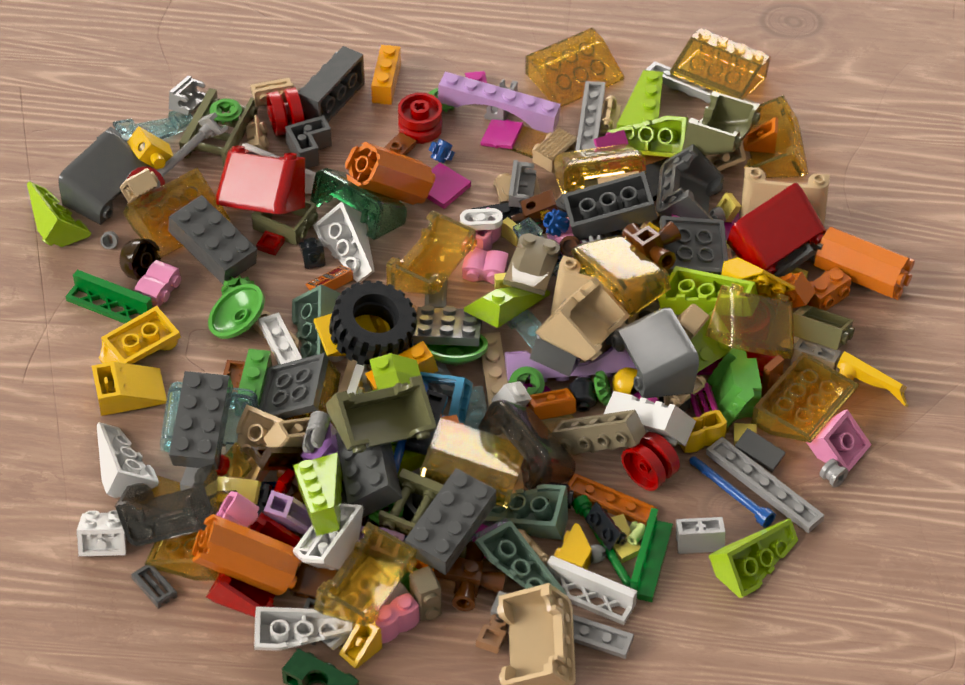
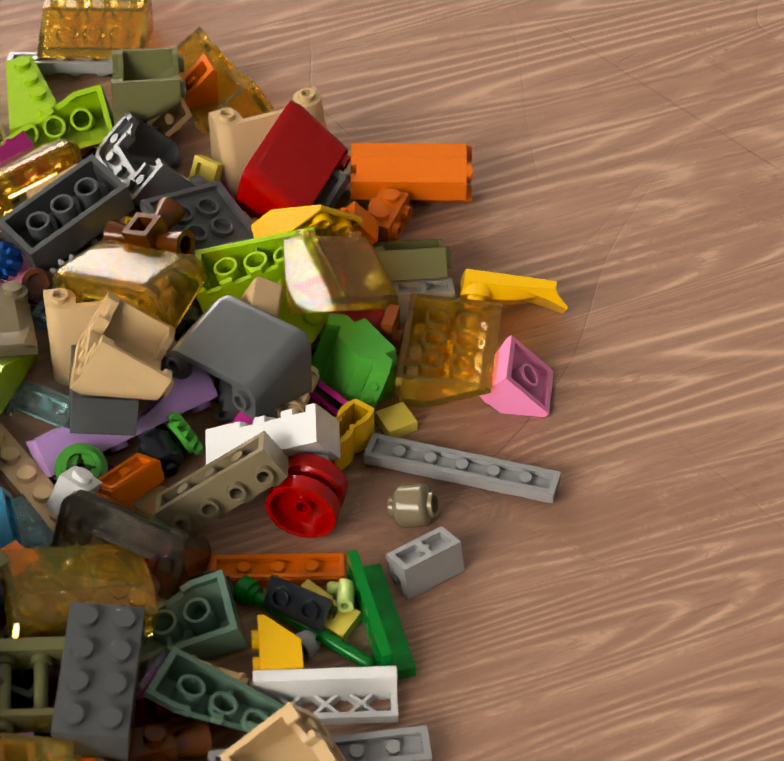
camera: 30 degrees left, 5 degrees down
yellow hair [612,367,638,395] -> none
blue piece [689,456,776,528] -> none
lime wedge [709,519,798,598] -> none
dark grey tile [735,428,786,473] -> none
light grey wheel [819,459,848,488] -> none
none -> dark tan head [387,483,439,528]

